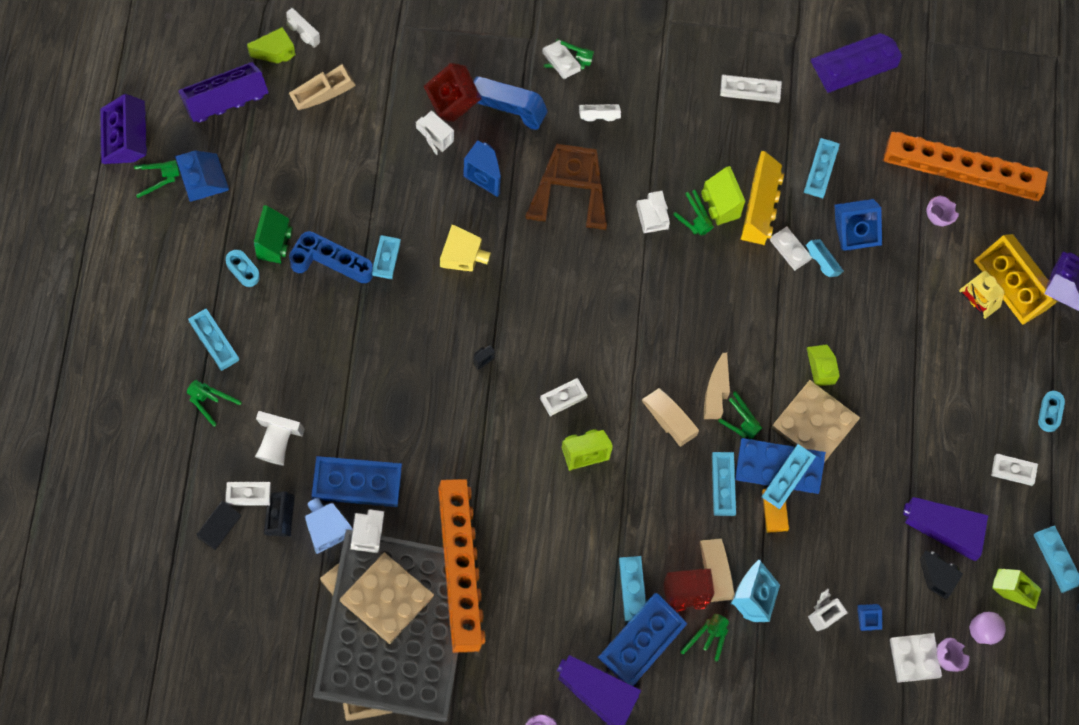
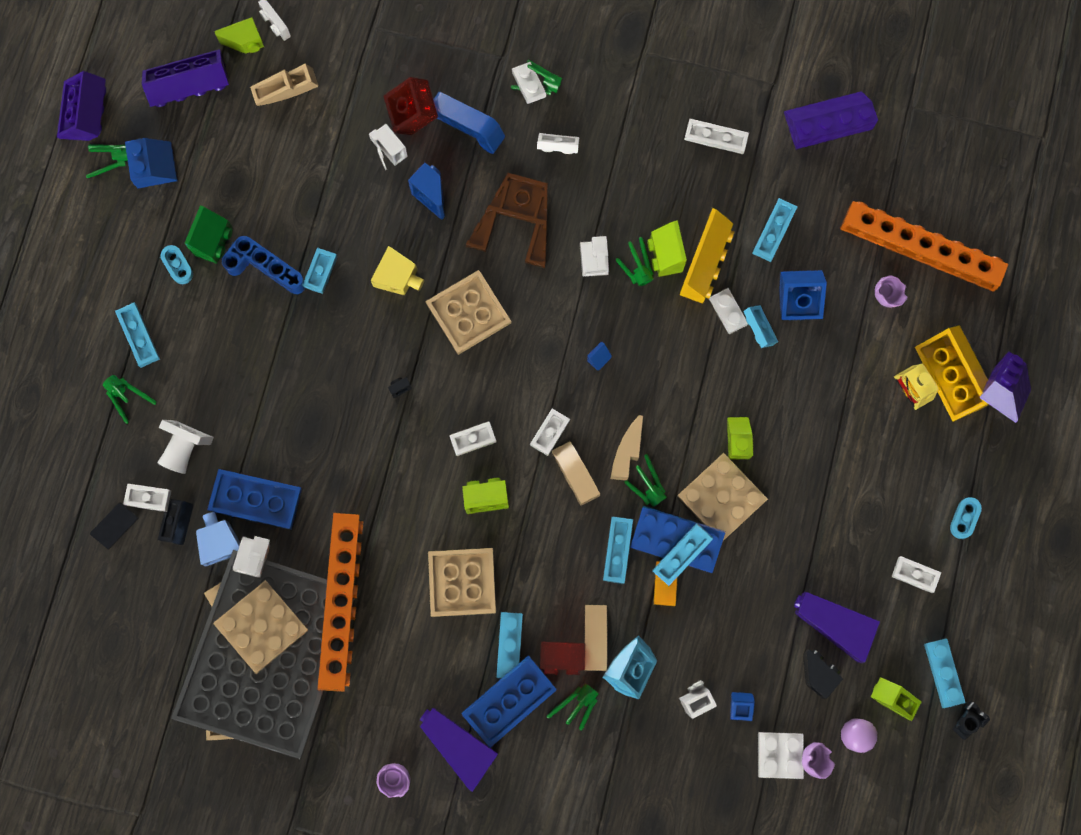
camera: 15 degrees right, 10 degrees up
none -> tan plate [425,270,511,355]
none -> tan plate [428,548,496,617]
none -> white plate [530,409,570,456]
none -> blue slope [587,342,612,371]

